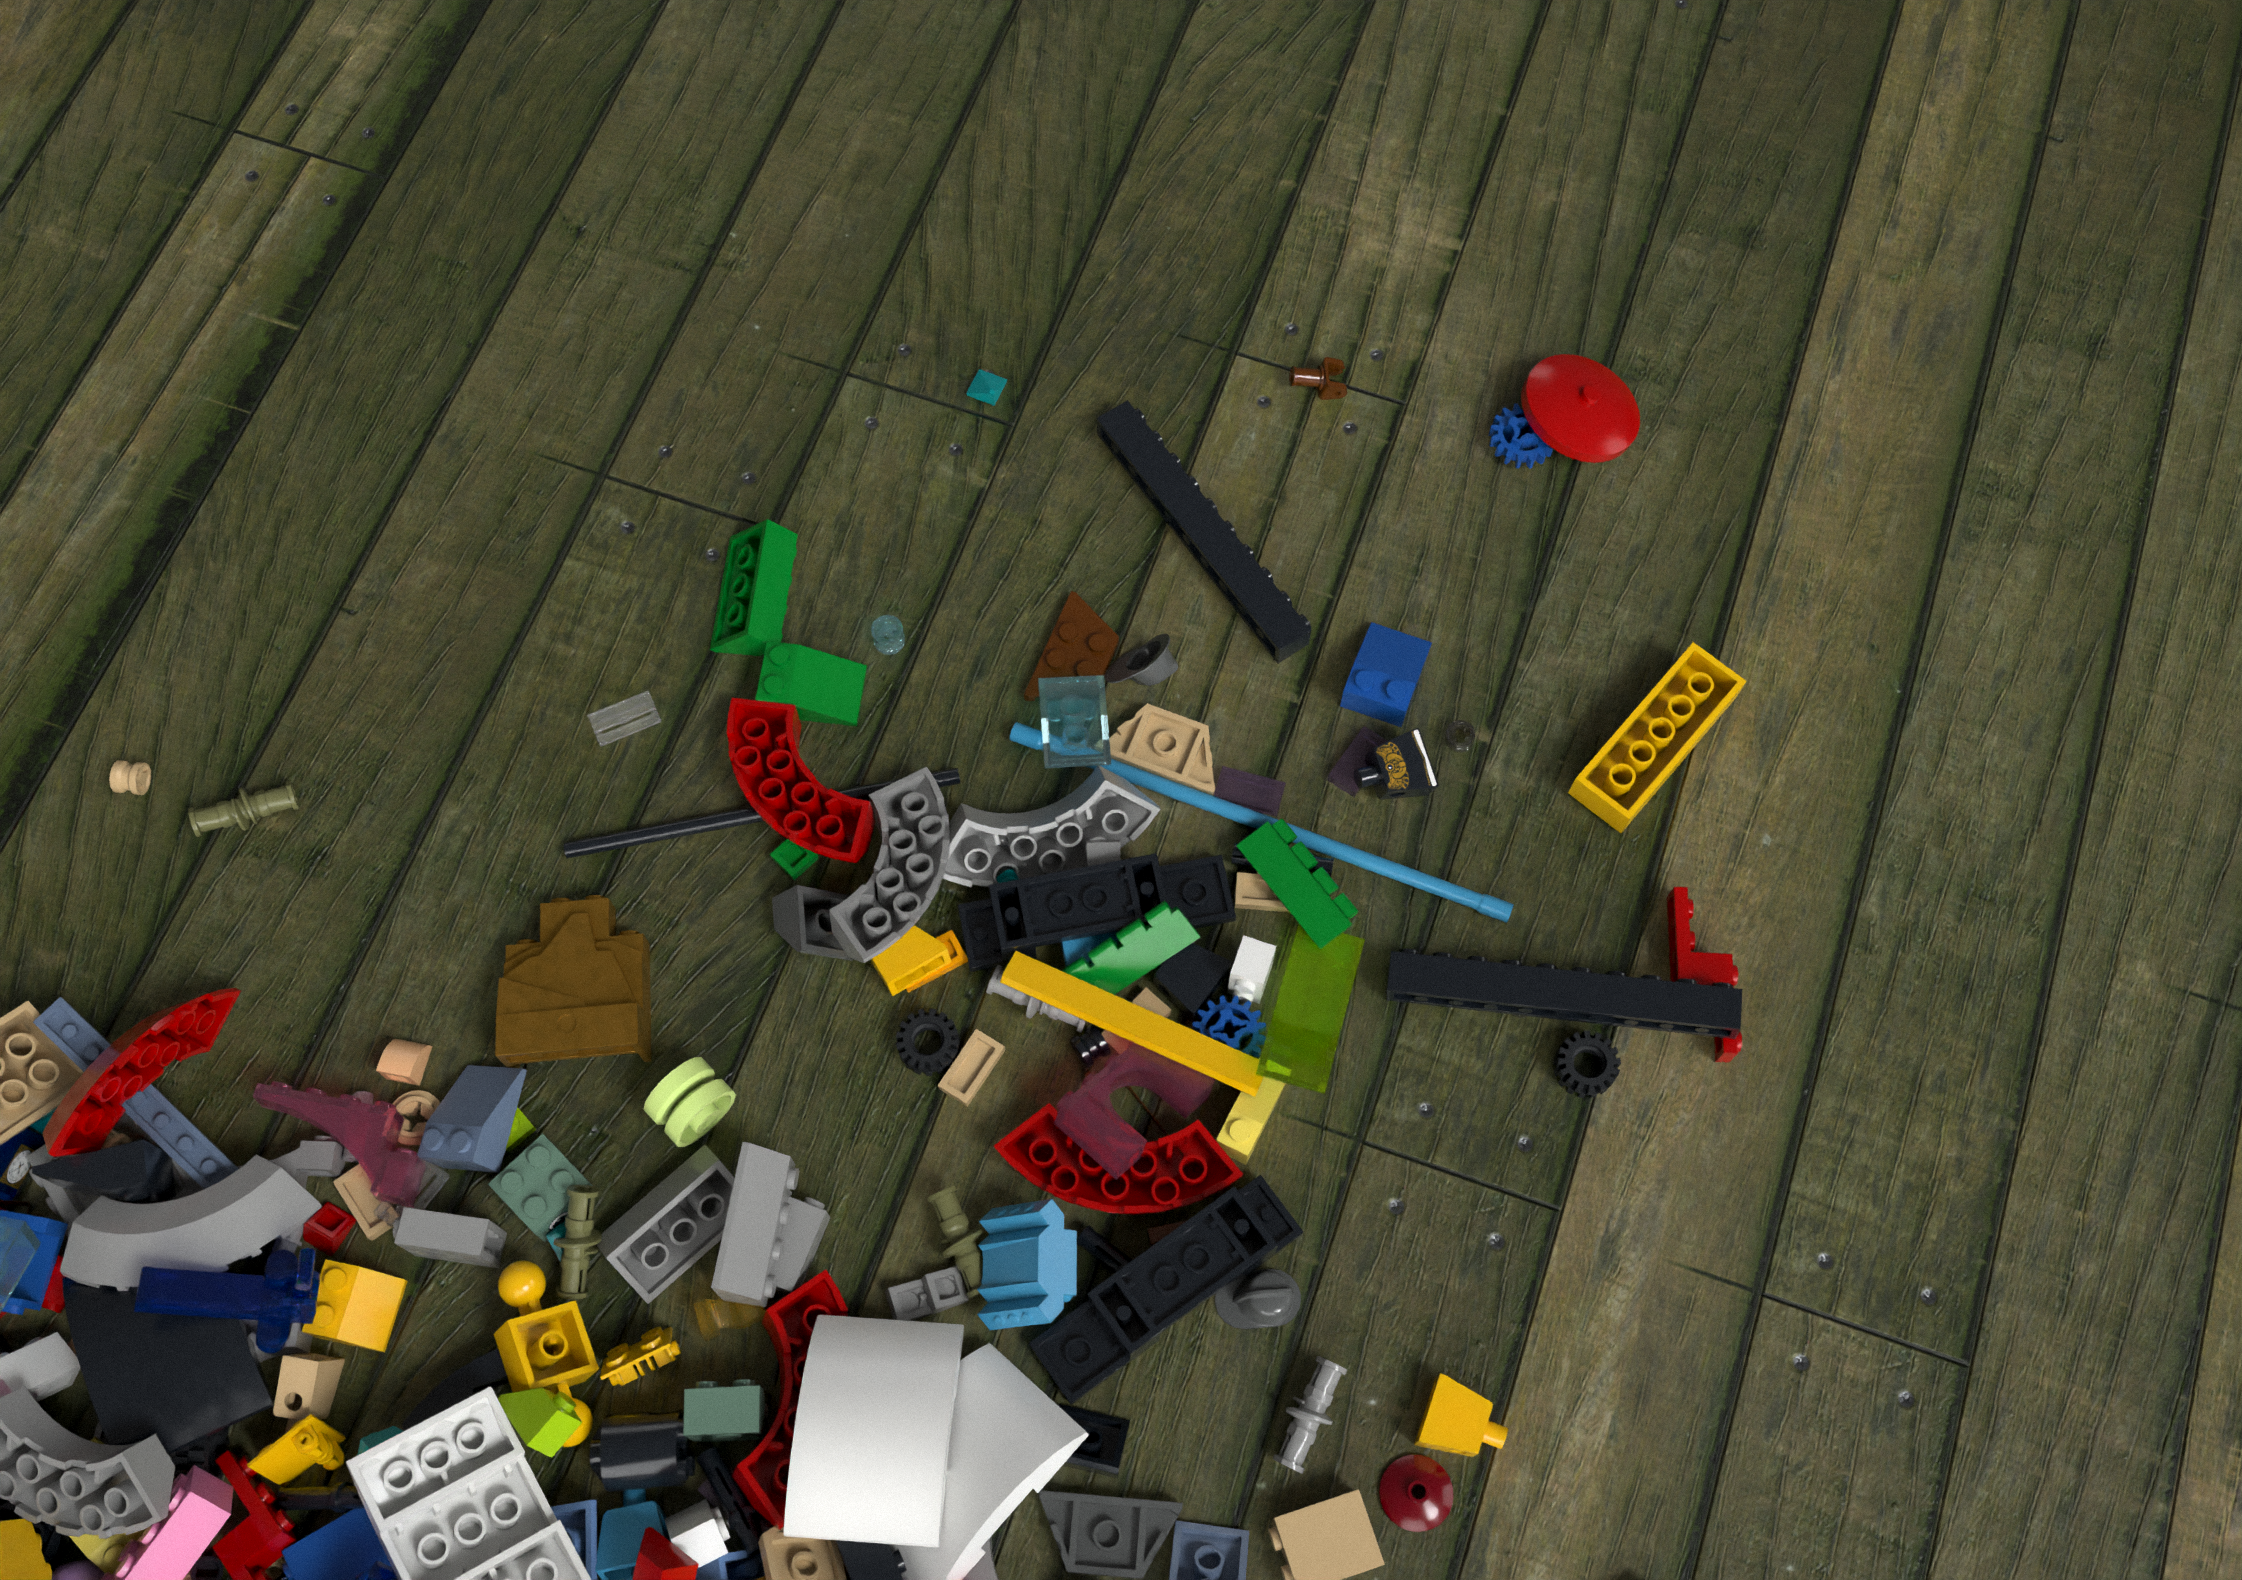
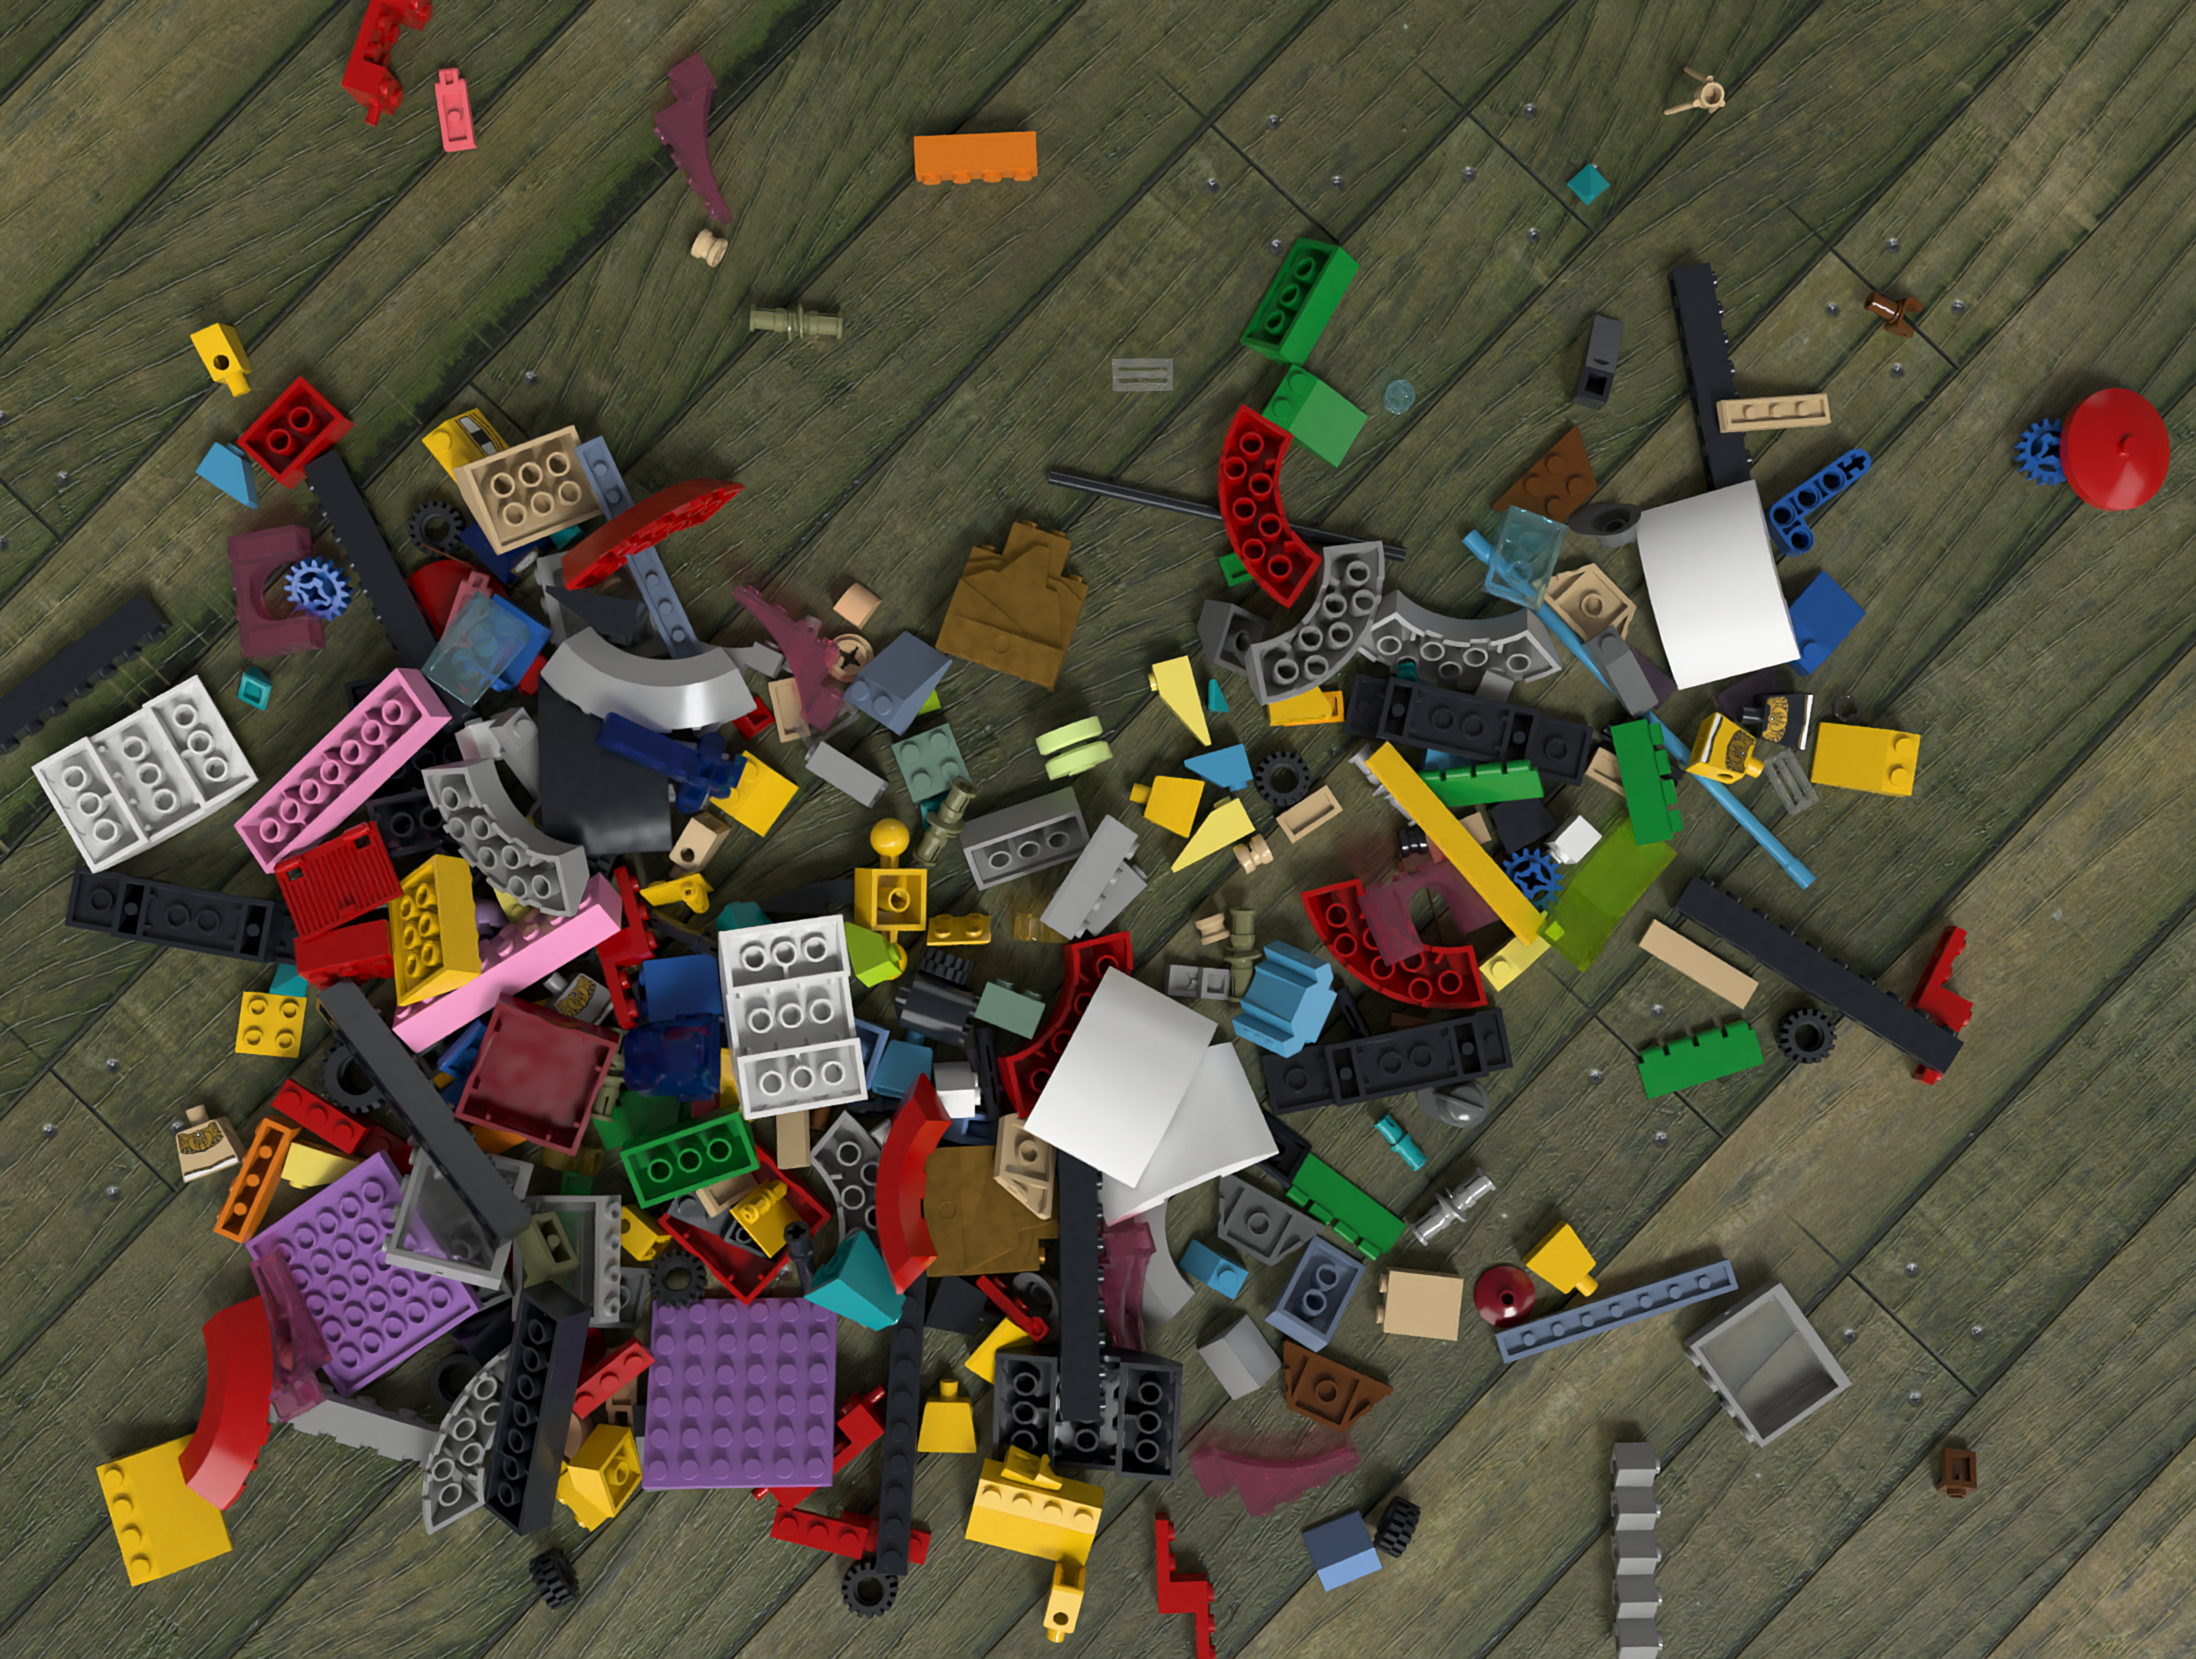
camera: 25 degrees right, 20 degrees up
yellow brick [1568,642,1747,833] -> none
none -> light grey slope [489,707,541,800]
none -> clear pink arch [653,52,734,226]
none -> orange brick [914,131,1038,185]
none -> black tyre [915,944,975,986]
none -> yellow torso [1129,776,1205,839]
none -> light yellow slope [1148,655,1211,747]
none -> light yellow slope [1170,796,1255,873]
none -> dark azure slope [1183,743,1253,792]
none -> tan wheel [1195,913,1231,945]
none -> teal slope [1207,679,1229,713]
none -> tan wheel [1233,834,1274,874]
none -> green windscreen [1285,1152,1407,1261]
none -> teal pin [1373,1112,1428,1171]
none -> sand blue plate [1494,1258,1739,1364]
none -> black slope [1570,315,1624,410]
none -> dark grey slope [1580,625,1659,720]
none -> white slope [1636,479,1801,690]
none -> tan tile [1637,919,1759,1009]
none -> green windscreen [1637,1018,1765,1099]
none -> tan plant [1664,66,1725,115]
none -> clear piece [1683,1278,1852,1448]
none -> yellow torso [1685,712,1764,784]
none -> tan tile [1716,393,1831,433]
none -> blue beam [1763,449,1871,557]
none -> clear tile [1764,748,1820,816]
none -> yellow slope [1810,722,1921,797]
none -> reddish brown bracket [1936,1448,1977,1499]

